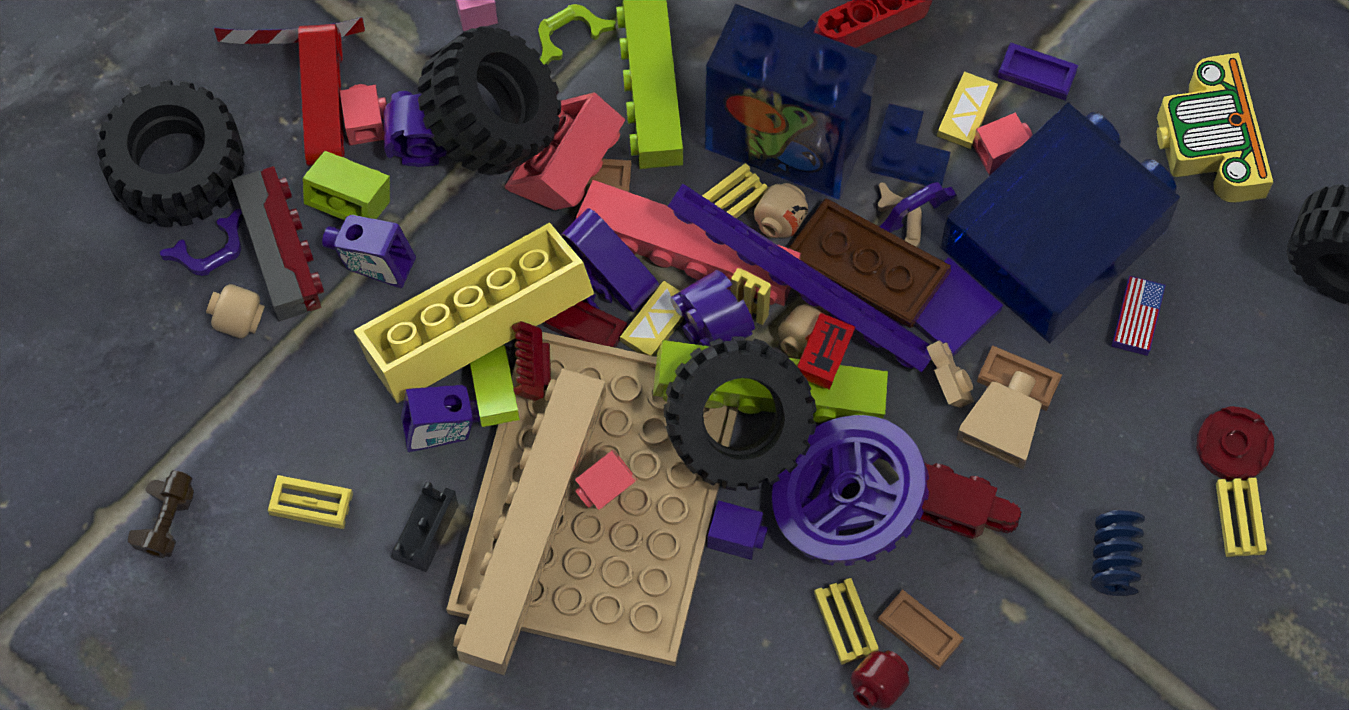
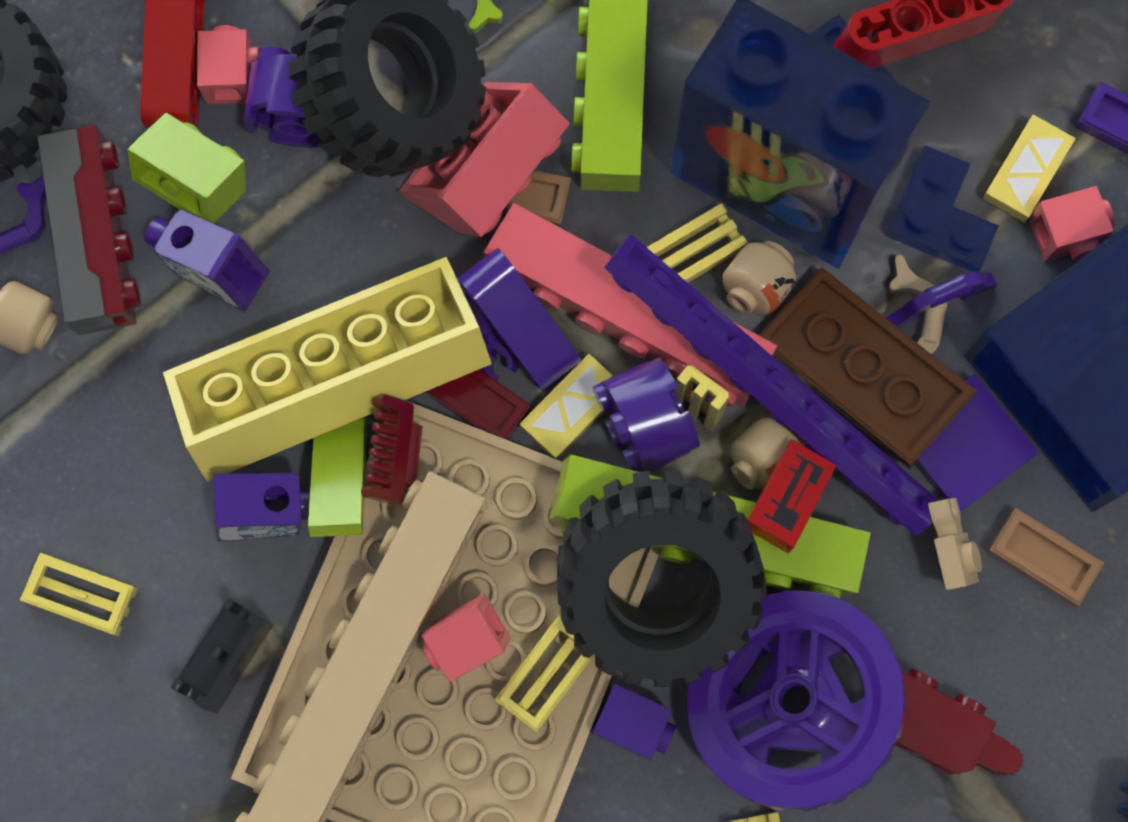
camera: 10 degrees right, 10 degrees up
tan torso [957,371,1042,470] -> none
none -> light yellow tile [495,616,595,733]

